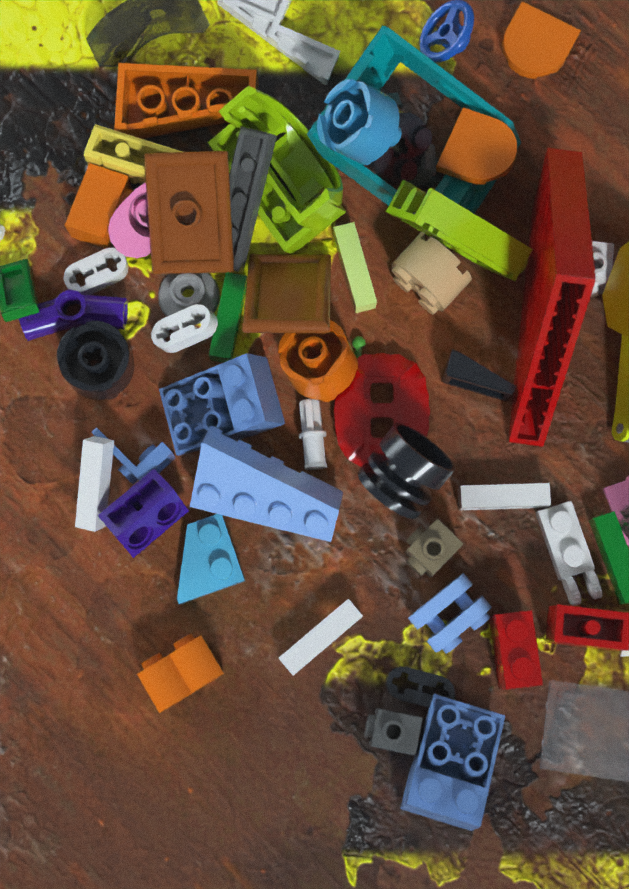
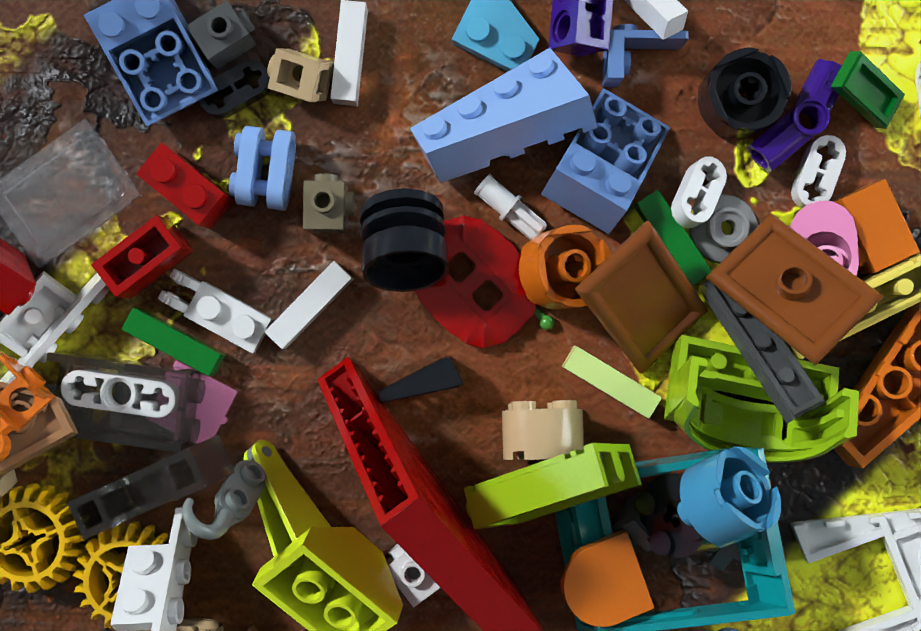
camera: 140 degrees right, 10 degrees up
none -> tan brick [267,48,334,102]

